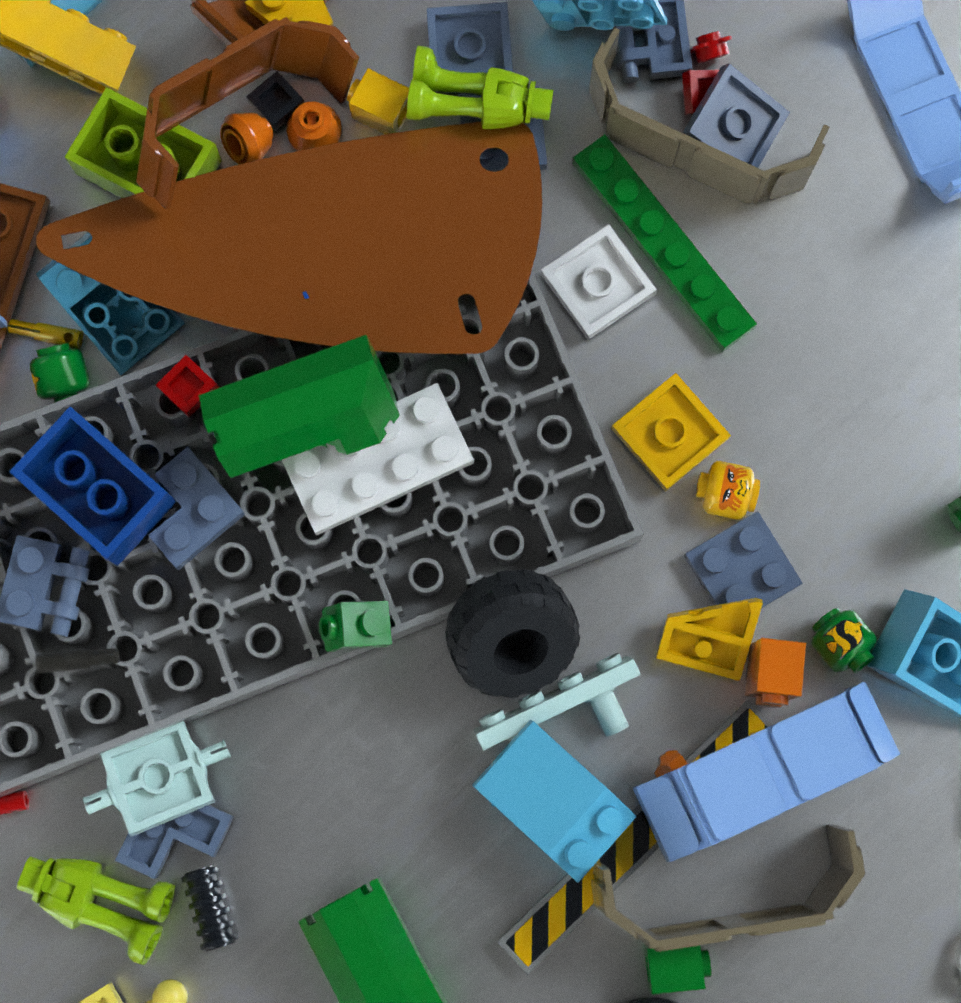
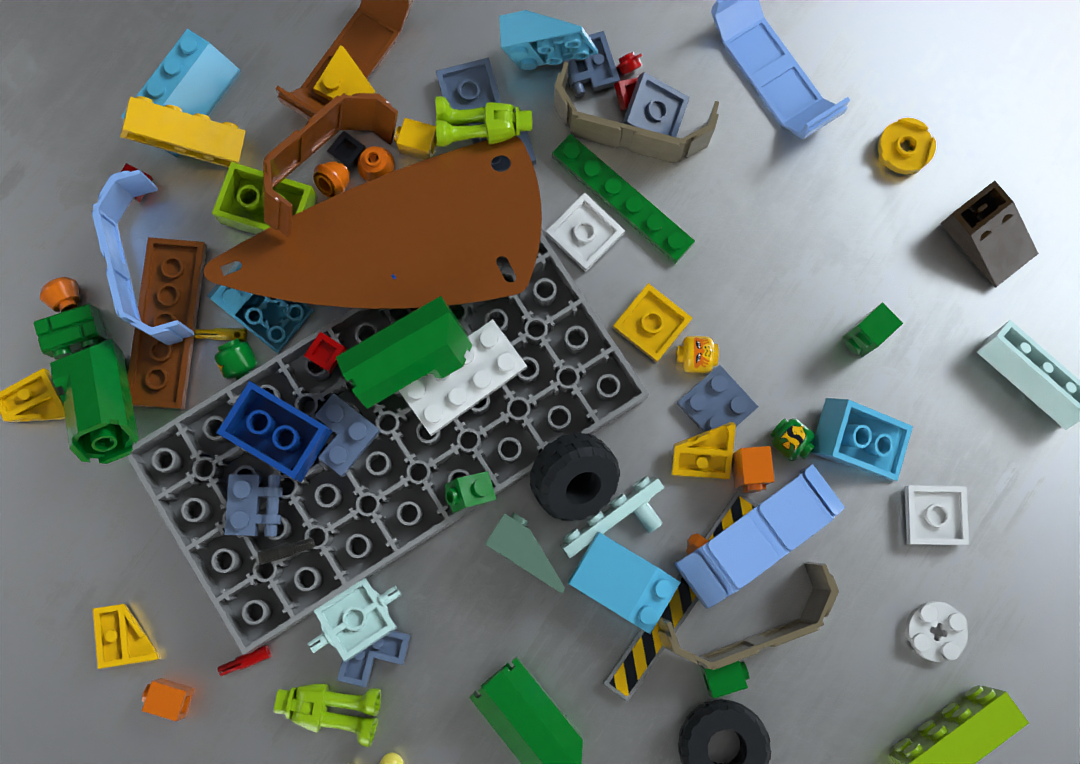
camera: 15 degrees left, 0 degrees up
black piece [181,865,239,952] -> none
none -> sand green slope [485,512,565,593]

